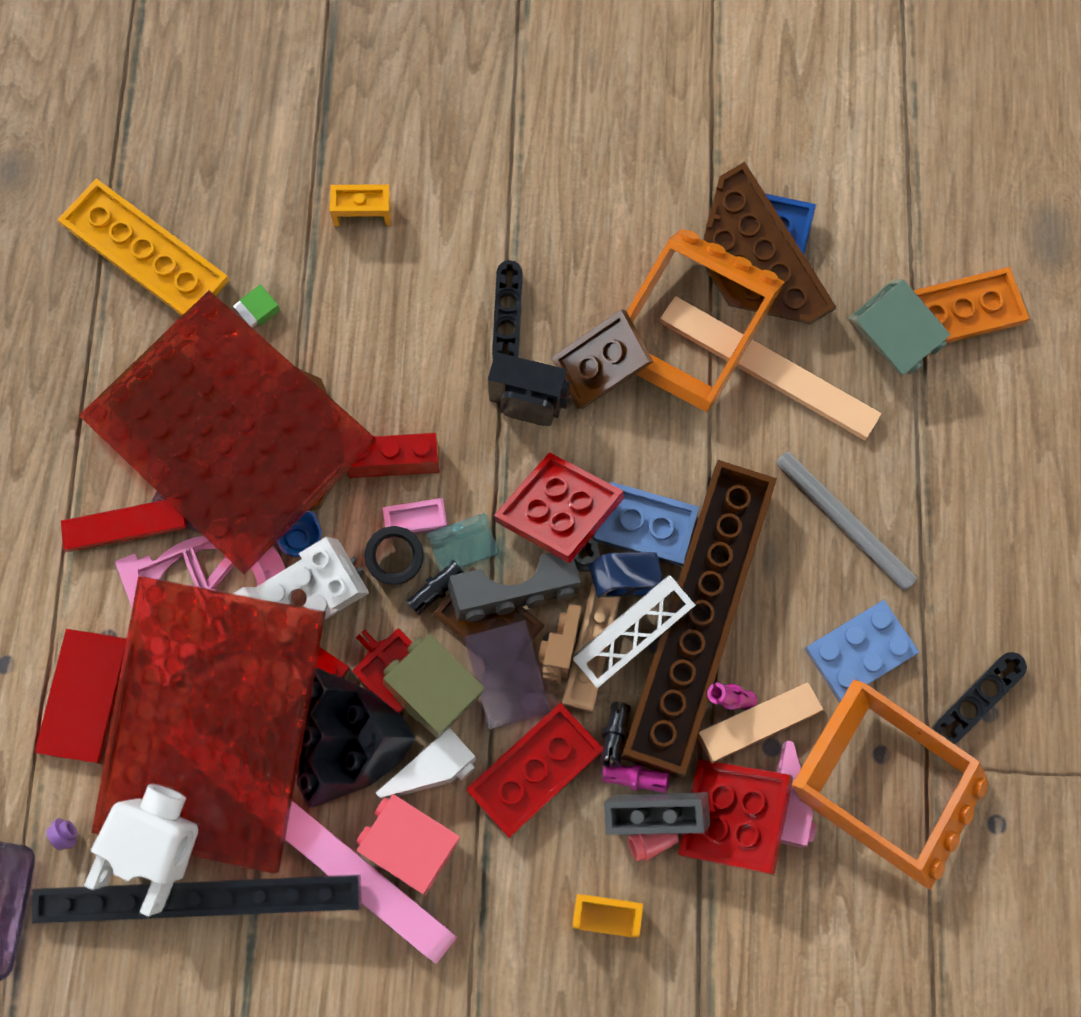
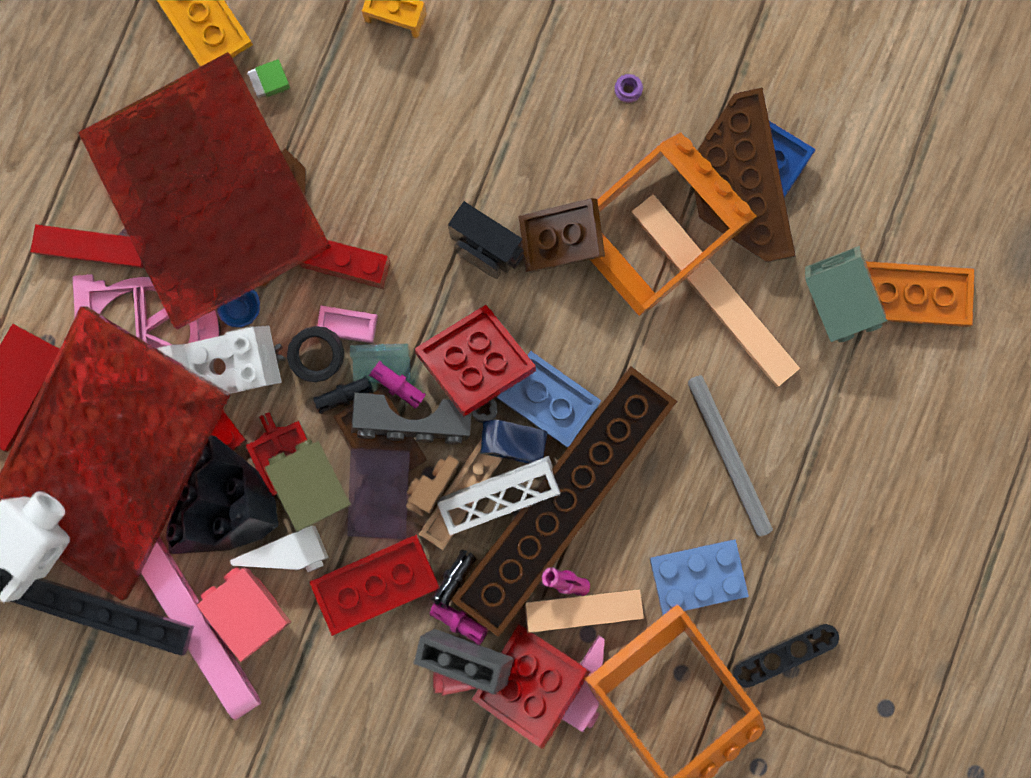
camera: 20 degrees right, 10 degrees up
black beam [492,260,523,360] -> none
light orange panel [572,894,643,938] -> none
none -> dark pink pin [369,360,426,409]
none -> medium lavender plate [615,74,643,103]

